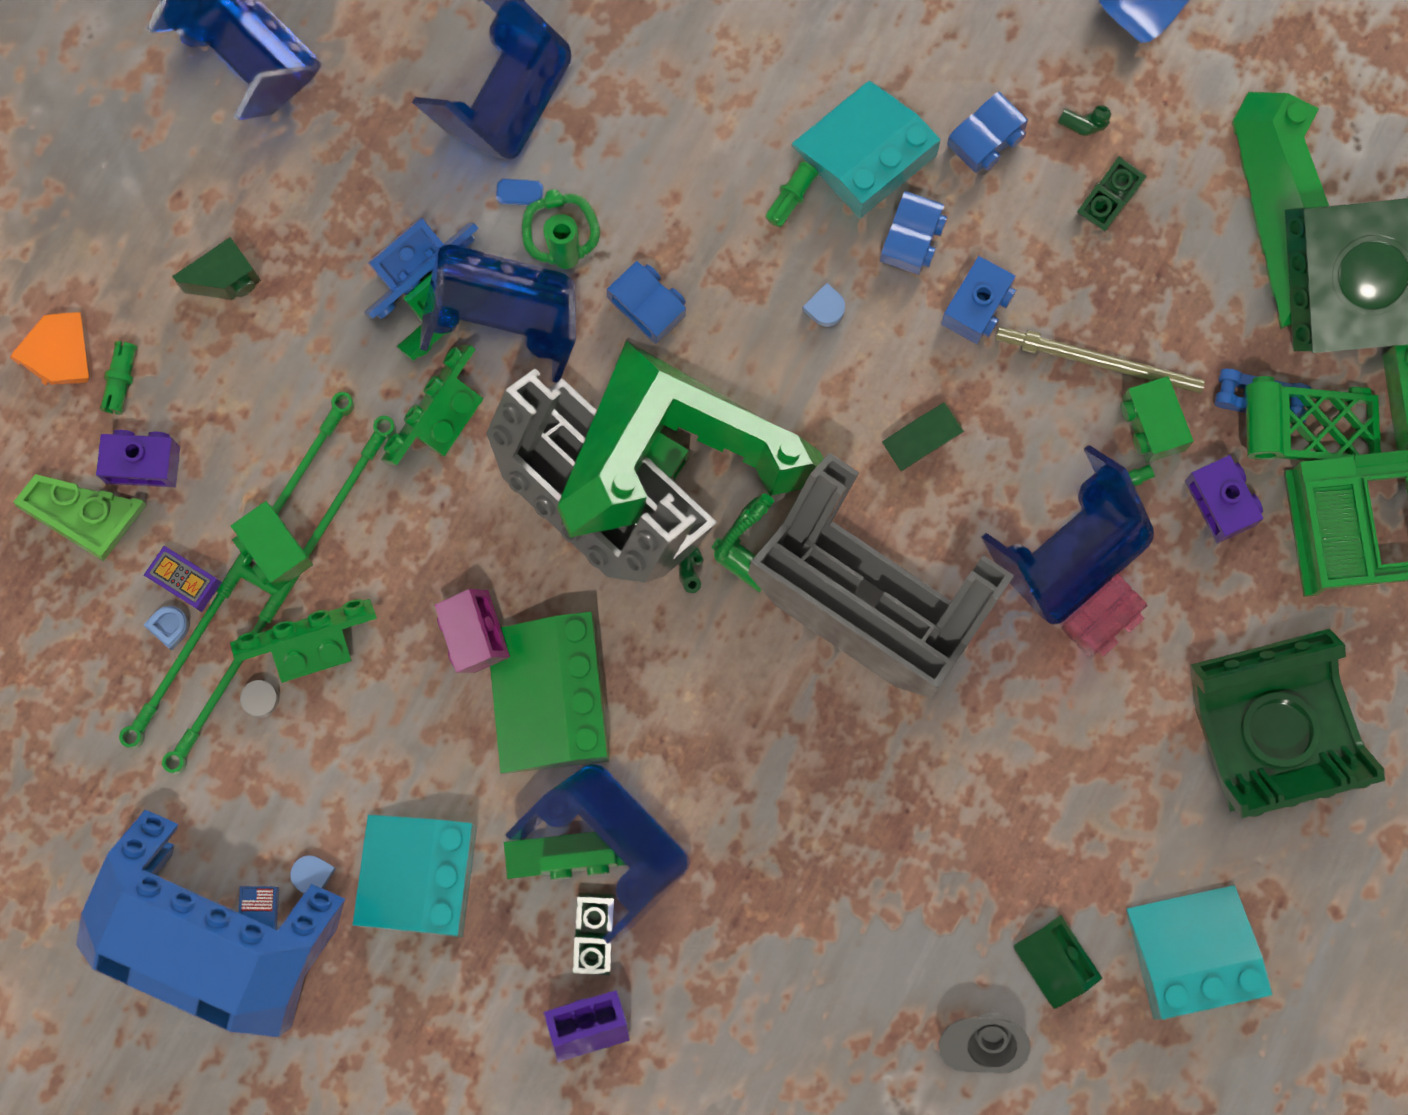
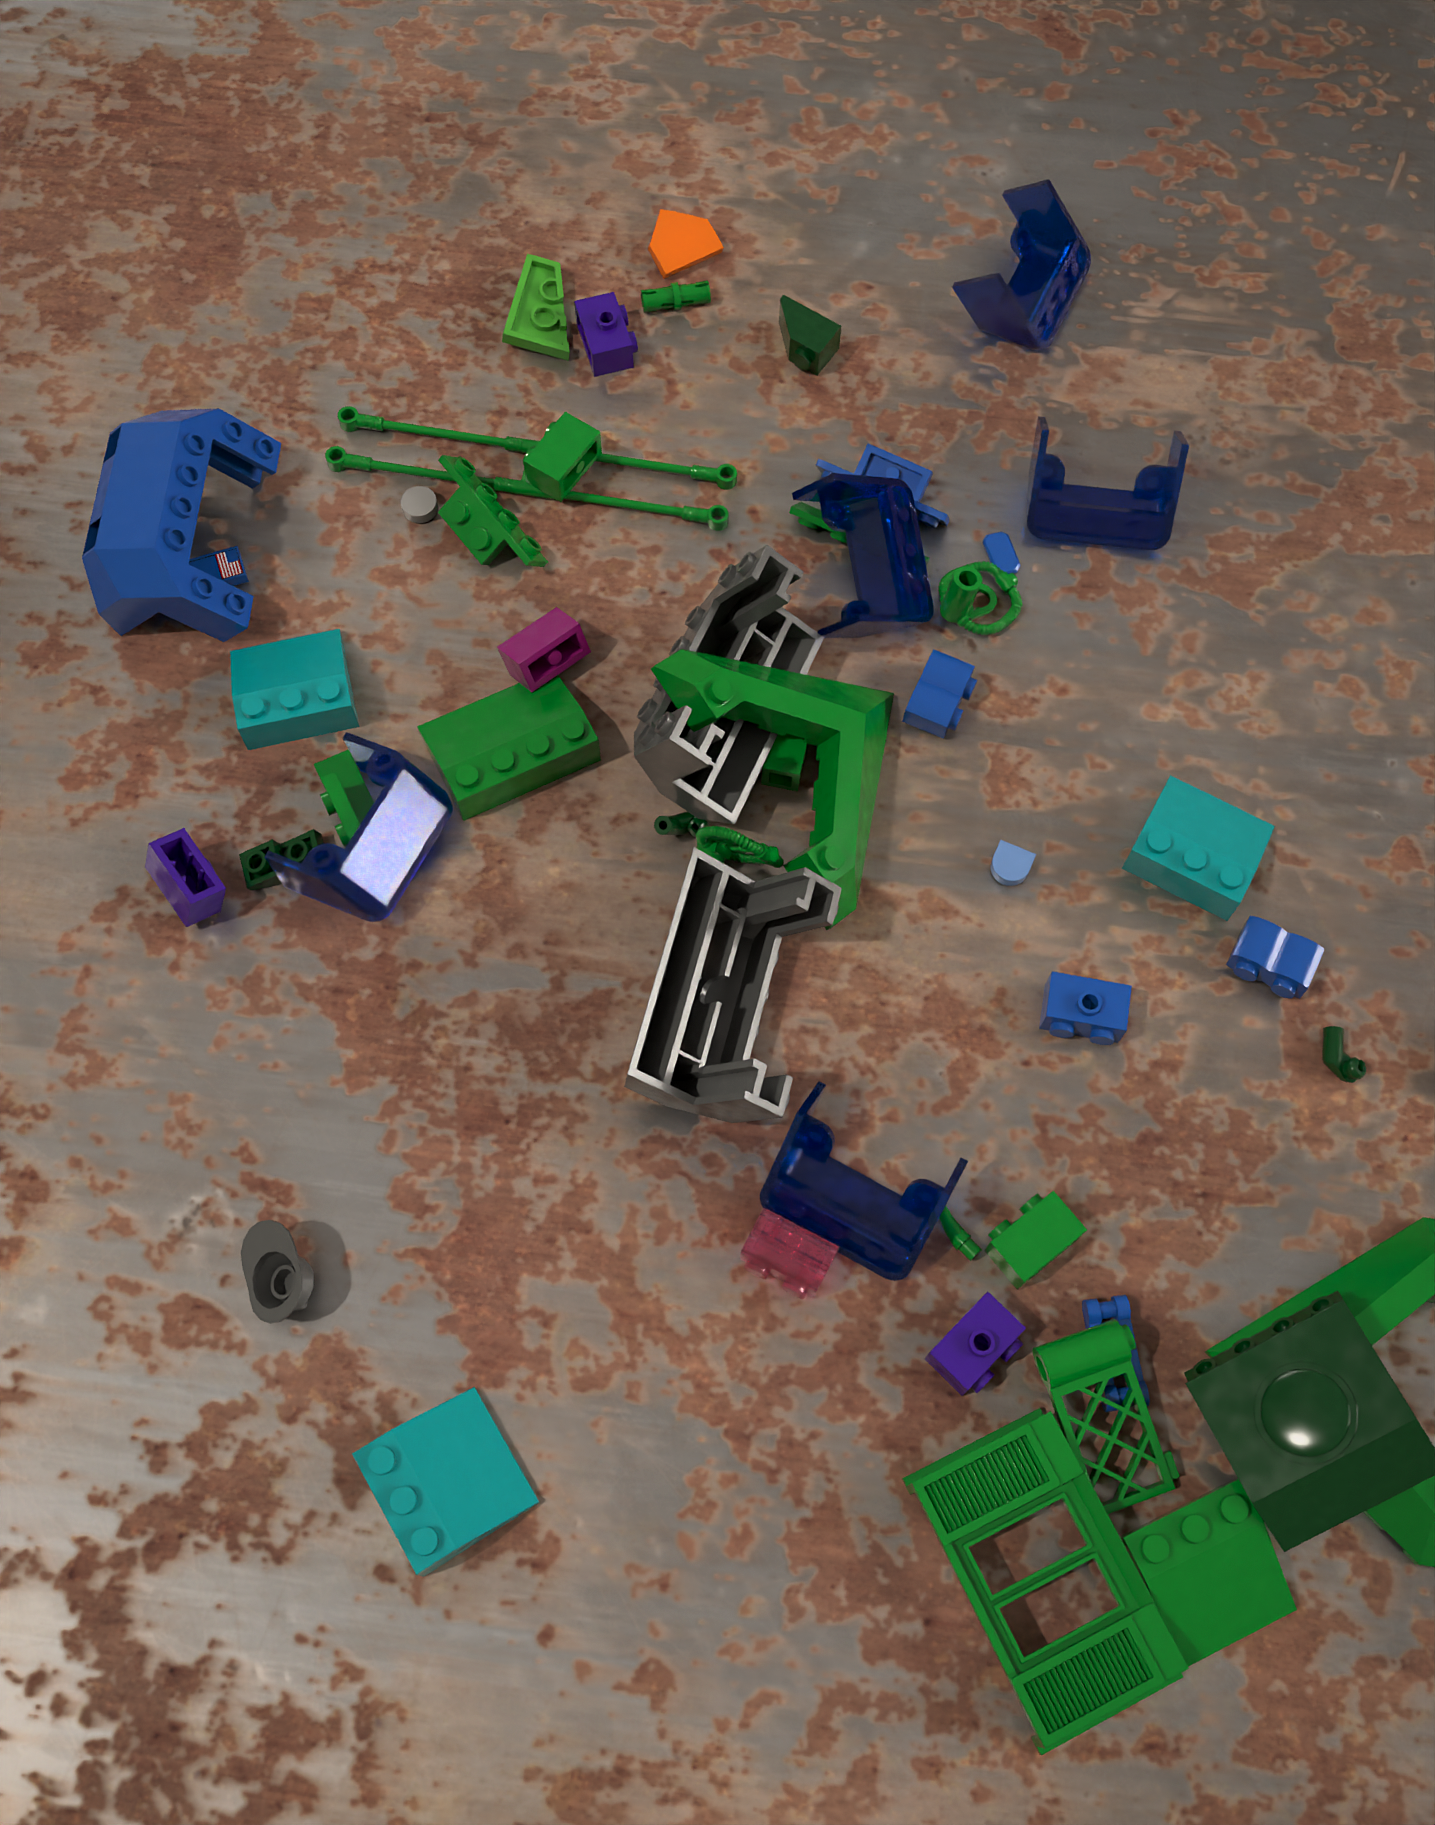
camera: 65 degrees right, 10 degrees down
tile [144,546,222,612] -> none
medium blue tile [144,606,190,650] -> none
medium blue tile [290,856,336,893] -> none
green bracket [381,345,484,465] -> none
green axle [765,162,819,227] -> none
blue brick [880,191,948,275] -> none
dark green slope [882,402,965,471] -> none
olive bar [995,326,1205,394] -> none
dark green panel [1014,915,1103,1009] -> none
dark green slope [1077,156,1147,232] -> none
dark green panel [1190,628,1385,819] -> none

